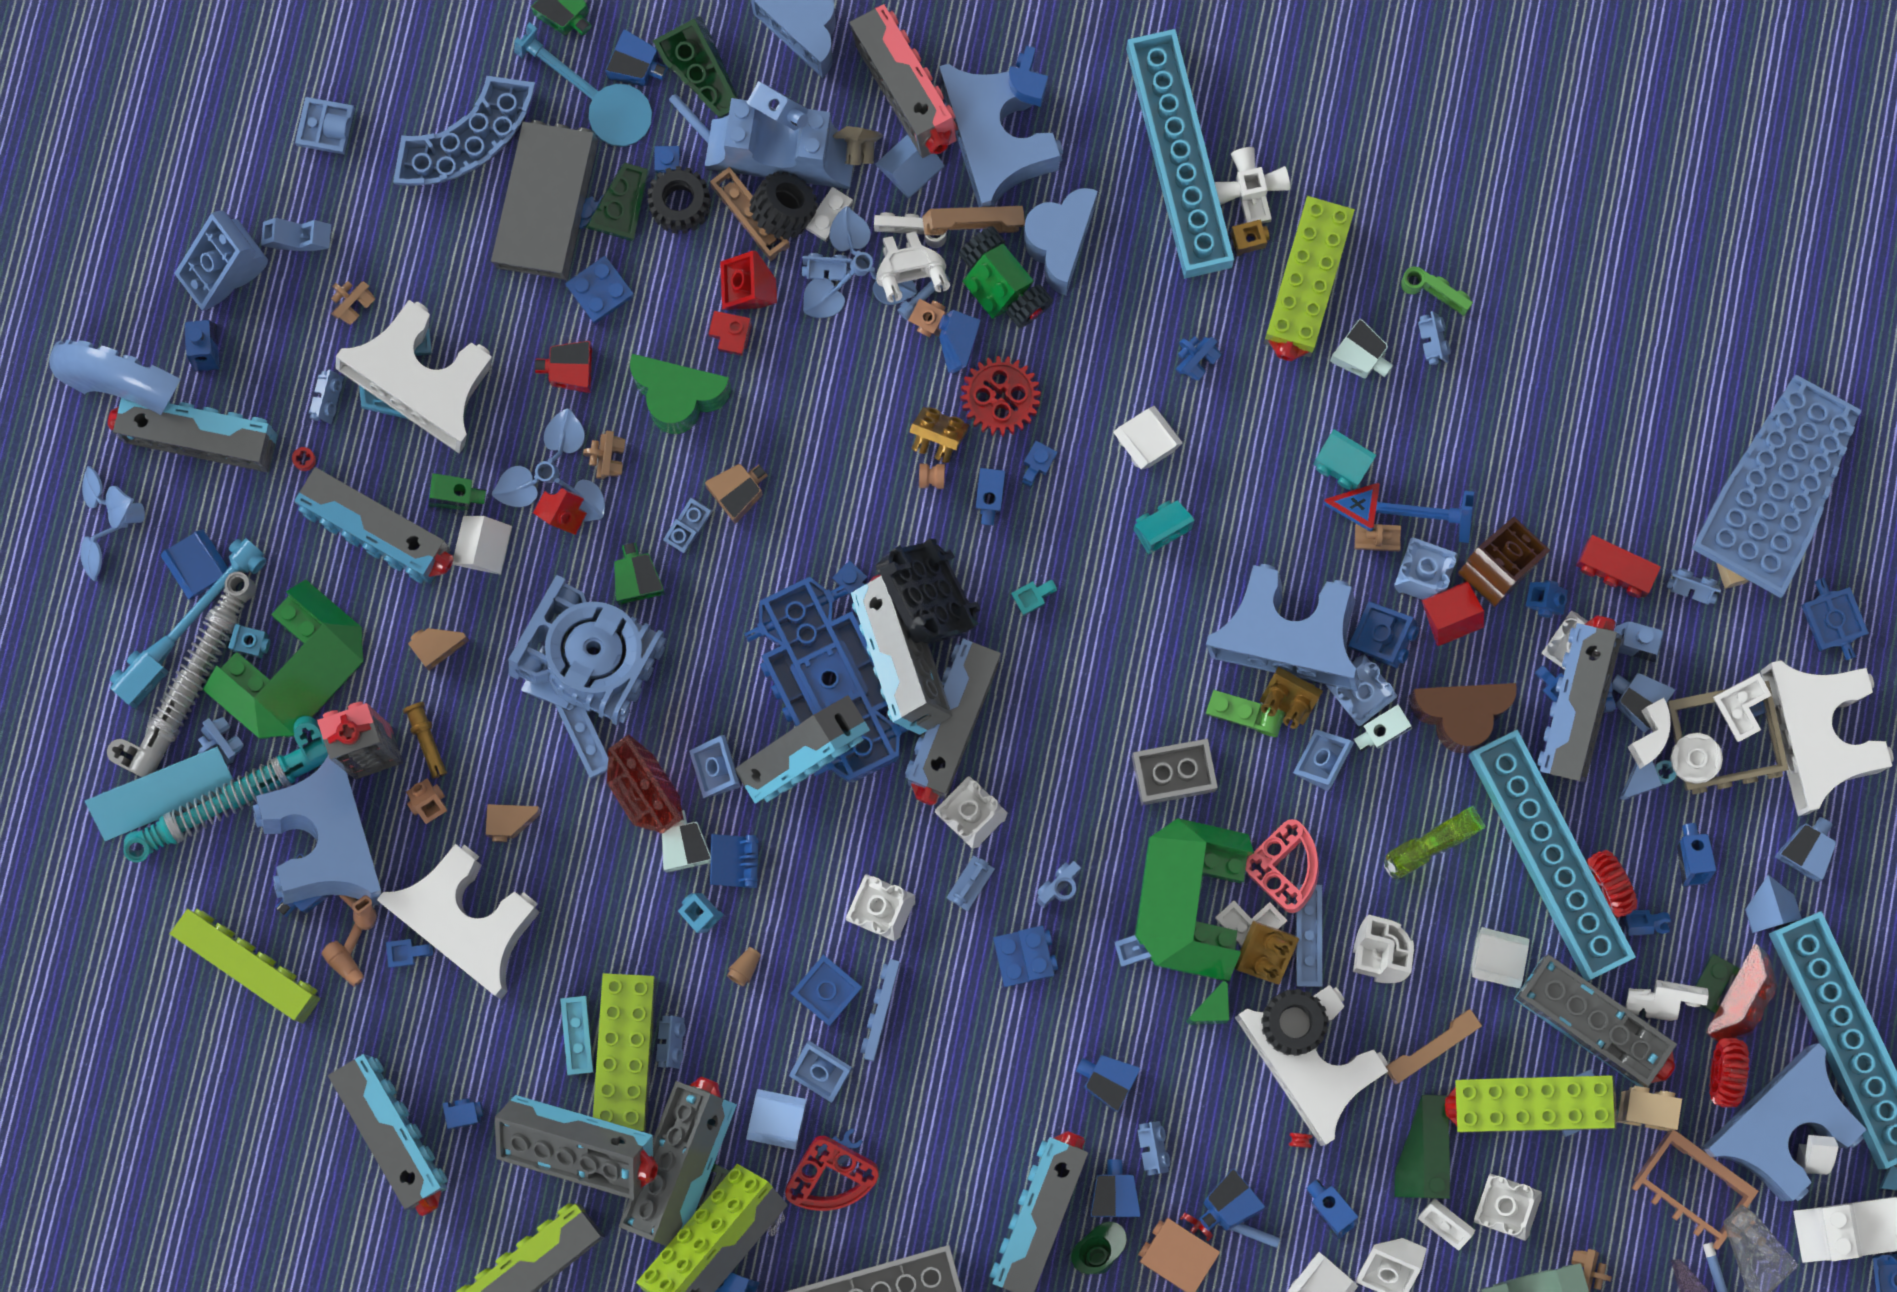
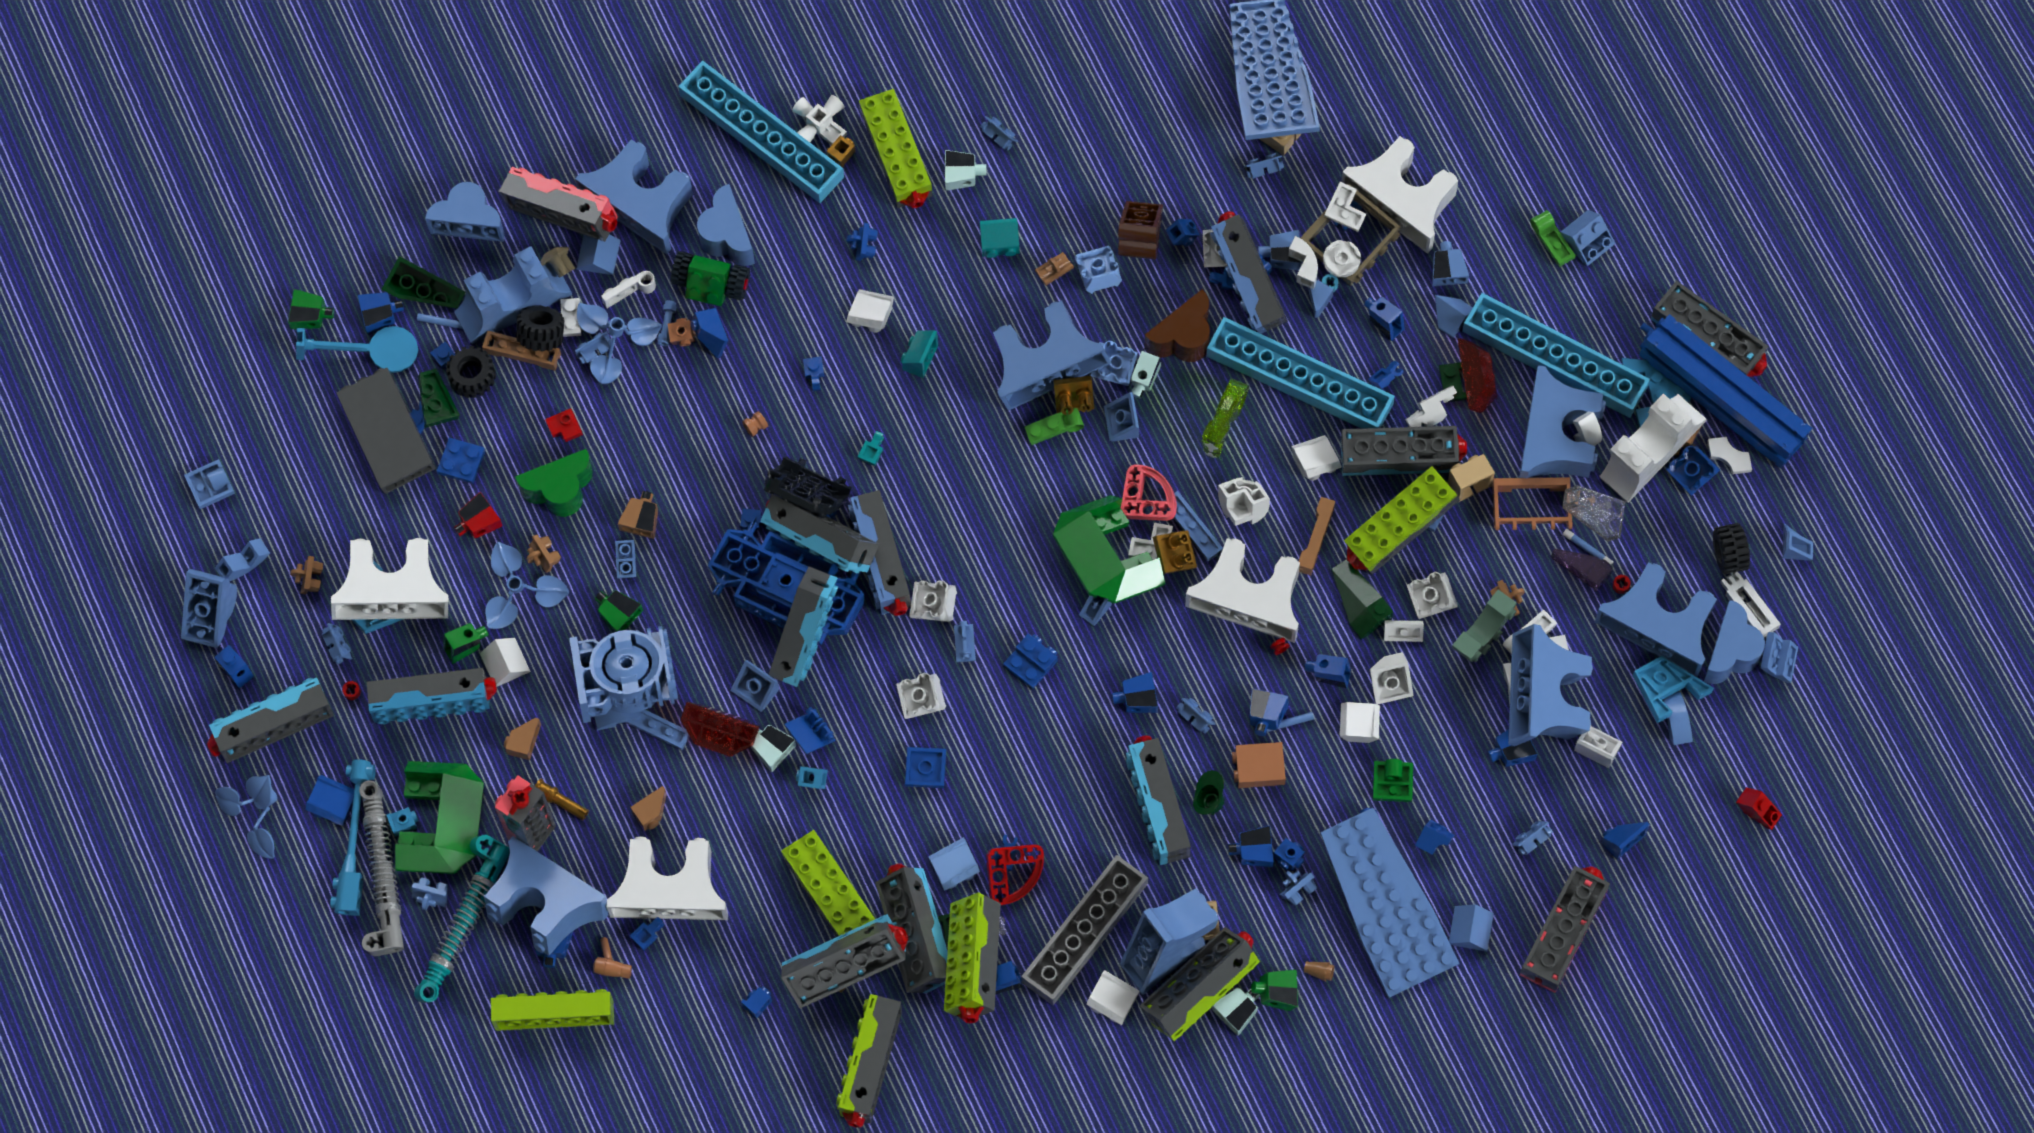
camera: 35 degrees left, 10 degrees down
medium blue brick [49,339,181,415] -> none
medium azure window [85,747,234,841] -> none
piece [327,1054,448,1216] -> none
nougat piece [339,895,377,930] -> none
medium blue brick [393,76,535,186] -> none
nougat brick [406,778,447,824] -> none
red brick [533,488,587,535] -> none
medium azure plate [560,996,594,1076] -> none
medium blue hinge [656,1016,686,1069] -> none
red slope [720,251,777,310] -> none
medium nougat cone [727,947,761,986] -> none
medium blue torso [747,81,808,131] -> none
medium blue slope [789,1040,853,1103] -> none
medium blue plate [860,959,900,1062] -> none
white connector [876,231,950,302] -> none
pearl gold plate [910,407,969,463] -> none
medium nougat piece [922,206,1025,235] -> none
red gear [960,356,1041,437] -> none
blue torso [976,468,1005,526] -> none
blue brick [1009,46,1048,107] -> none
medium blue plate [1037,861,1081,909] -> none
torso [1090,1159,1140,1217] -> none
light grey brick [1132,739,1218,806] -> none
red piece [1180,1212,1213,1241] -> none
green slope [1186,981,1229,1025] -> none
black tyre [1261,989,1329,1056] -> none
blue piece [1324,483,1474,543] -> none
blue plate [1348,601,1419,668] -> none
bright green plate [1401,267,1473,316] -> none
red slope [1421,582,1484,646] -> none
red brick [1576,535,1661,598] -> none
red gear [1586,850,1637,918] -> none
medium blue torso [1615,621,1663,663] -> none
red gear [1709,1038,1750,1108] -> none
blue plate [1801,578,1869,661] -> none

